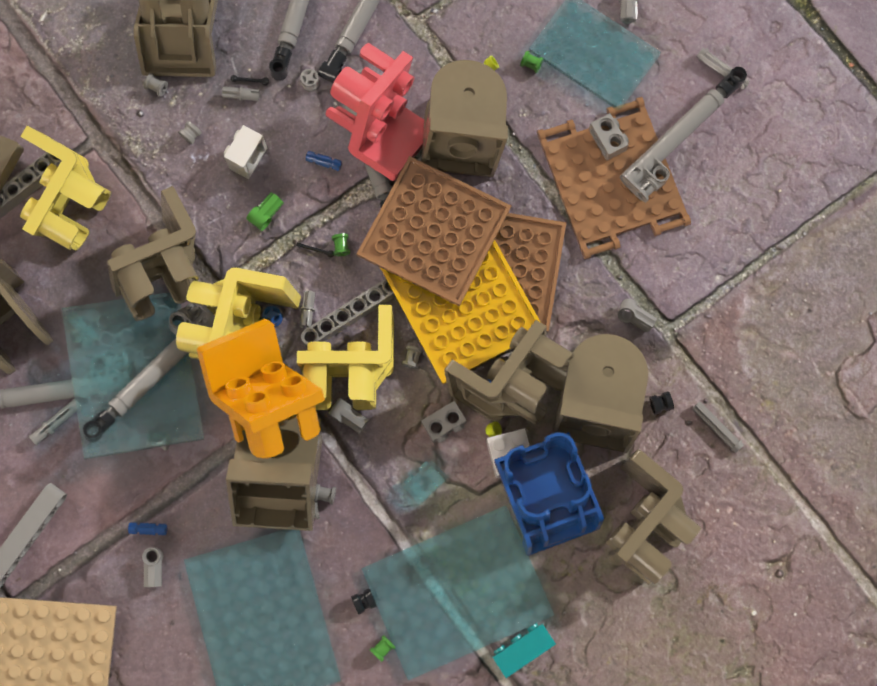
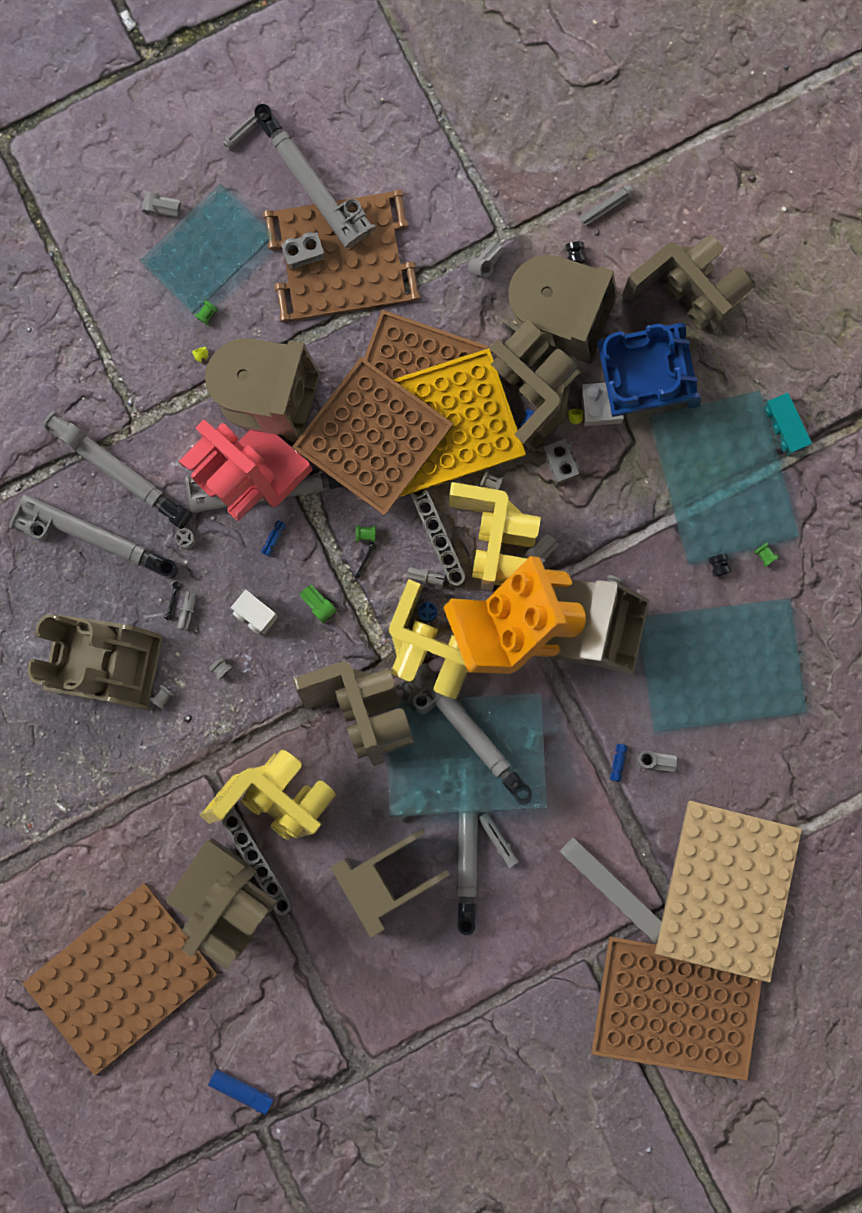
camera: 80 degrees left, 5 degrees up
clear light blue brick [403,461,448,506] -> none

